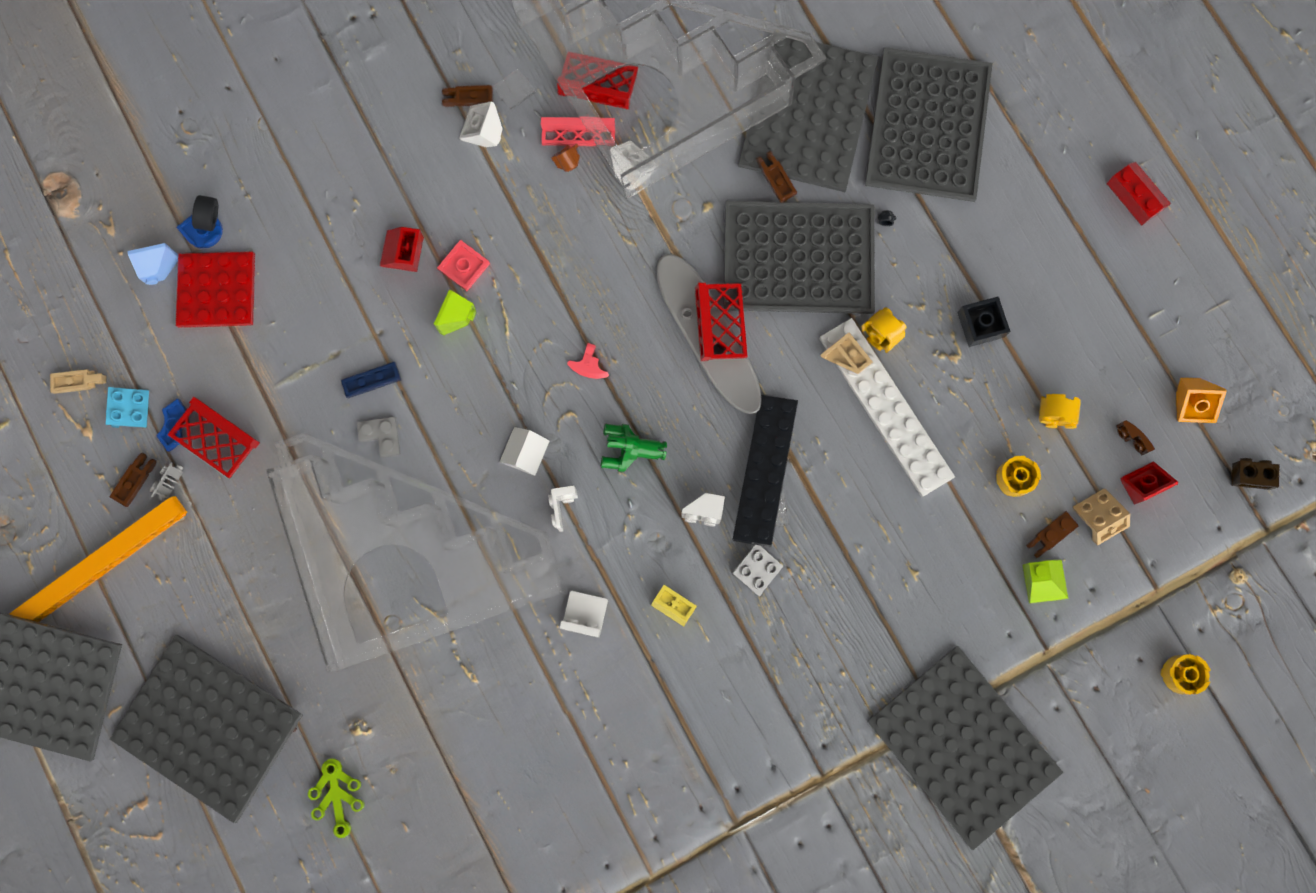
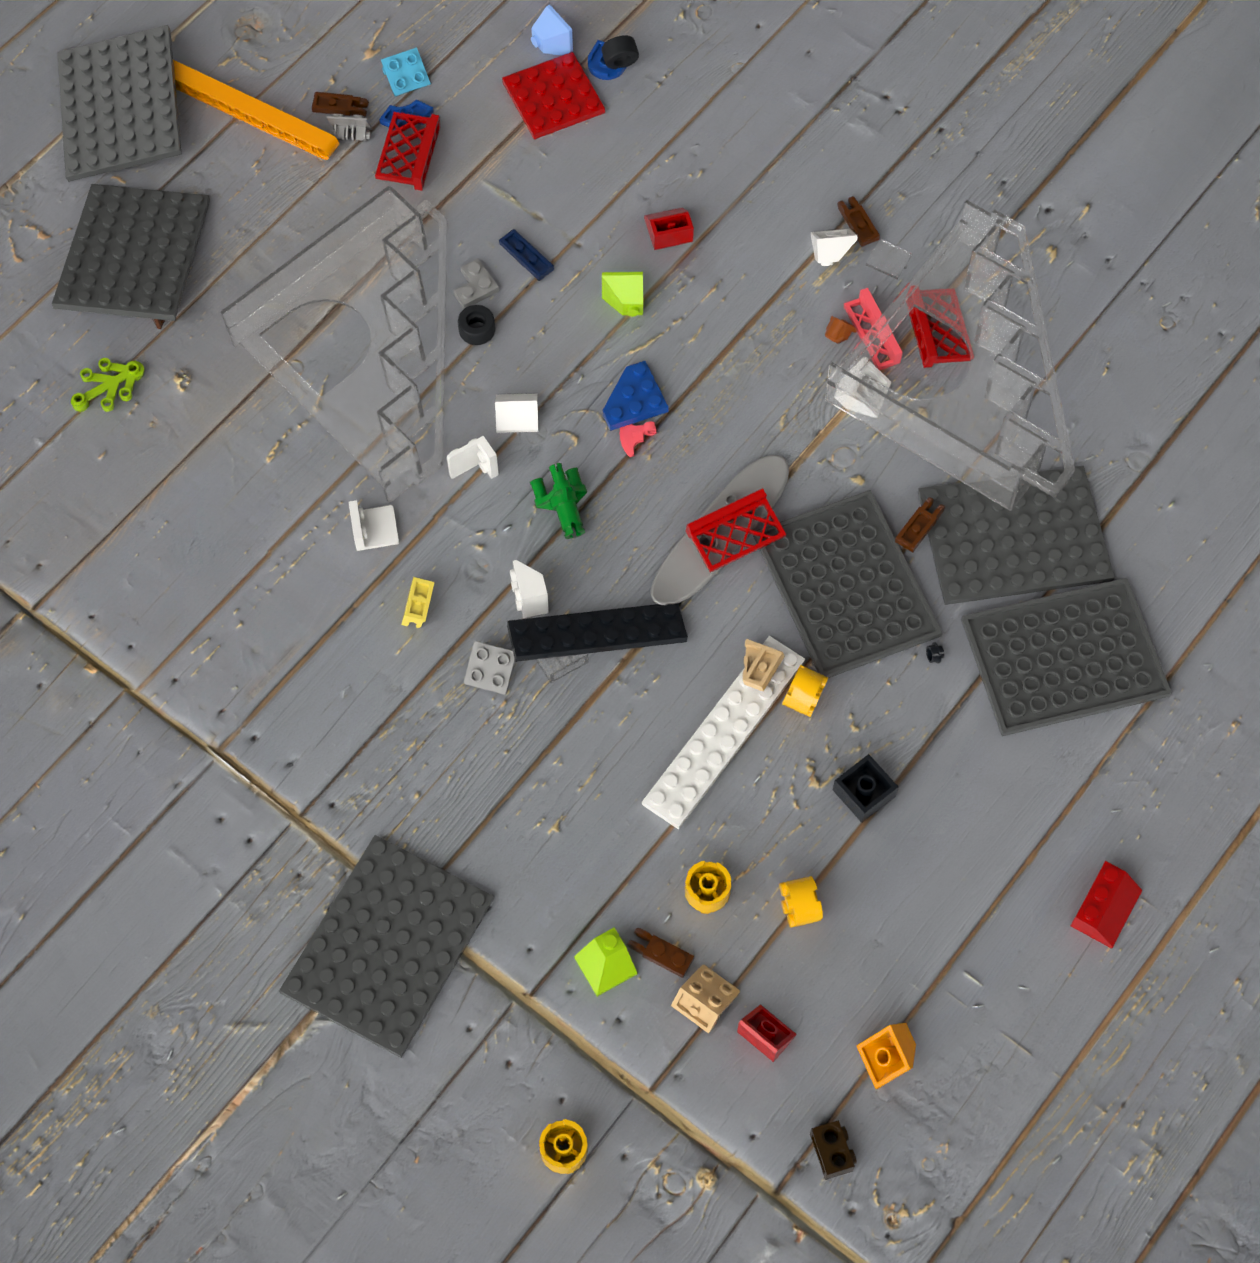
camera: 65 degrees right, 15 degrees down
tan hinge [50,369,107,394] -> none
coral tile [437,240,490,292] -> none
reddish brown slope [1116,420,1155,456] -> none
none -> black tyre [458,305,495,345]
none -> blue plate [603,361,669,431]

